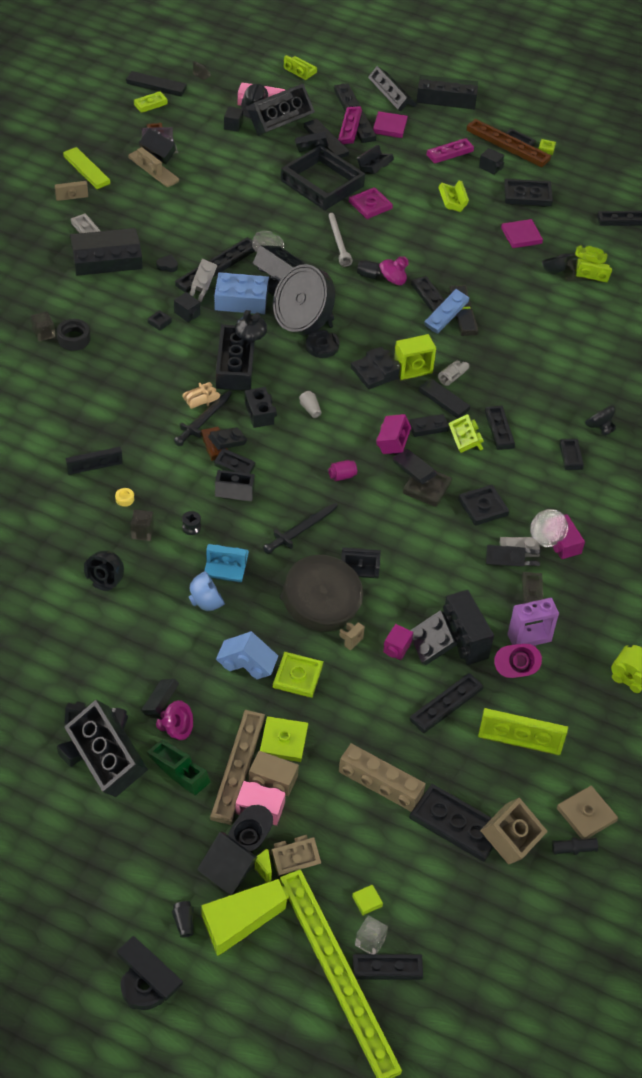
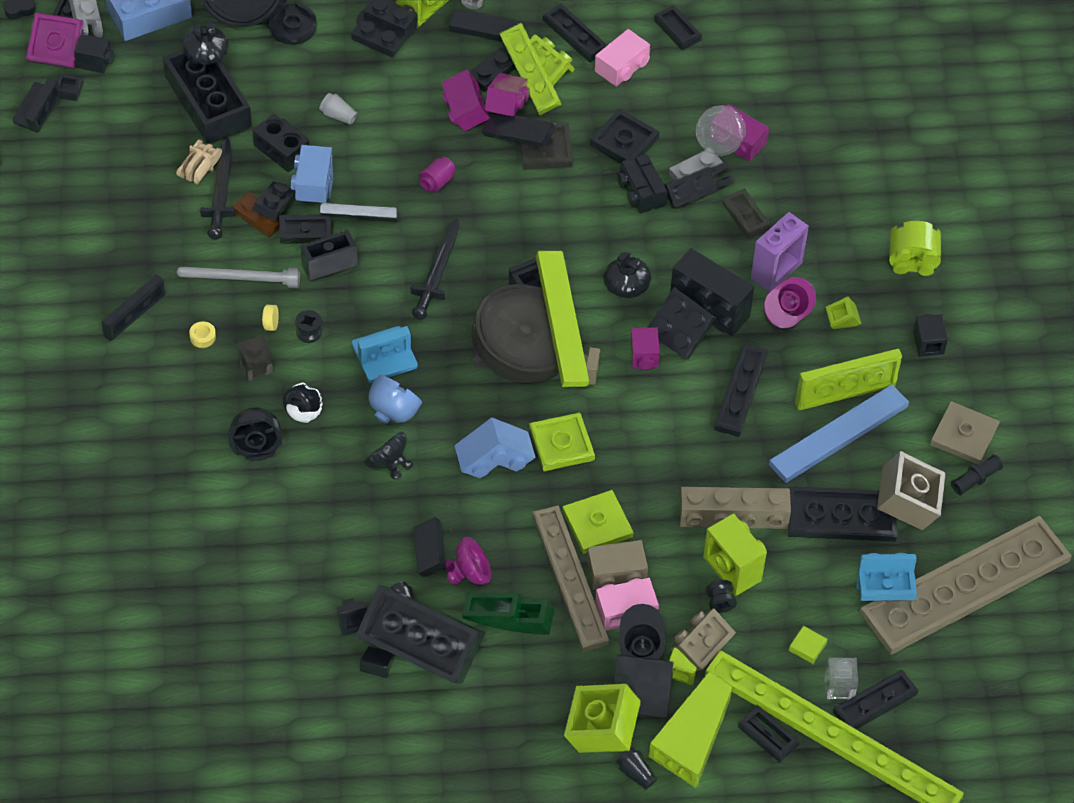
camera: 30 degrees left, 5 degrees up
none -> black panel [12,78,62,133]
none -> magenta tile [26,12,84,69]
none -> light grey piece [177,267,300,288]
none -> light yellow tile [262,305,279,331]
none -> black hair [283,383,323,423]
none -> medium blue brick [291,145,333,203]
none -> tile [320,203,398,222]
none -> black hair [364,431,413,480]
none -> magenta brick [485,73,530,116]
none -> lime tile [500,23,562,115]
none -> lime tile [536,251,590,387]
none -> lime brick [564,684,641,753]
none -> bright pink brick [595,29,650,87]
none -> black hair [603,252,652,298]
none -> black brick [617,154,668,214]
none -> lime brick [703,513,767,597]
none -> black wheel [706,580,737,613]
none -> black tile [738,705,799,763]
none -> medium blue tile [769,385,909,483]
none -> lime slope [826,297,861,329]
none -> dark azure bracket [856,553,917,601]
none -> dark tan plate [860,516,1072,655]
none -> black brick [913,314,948,357]

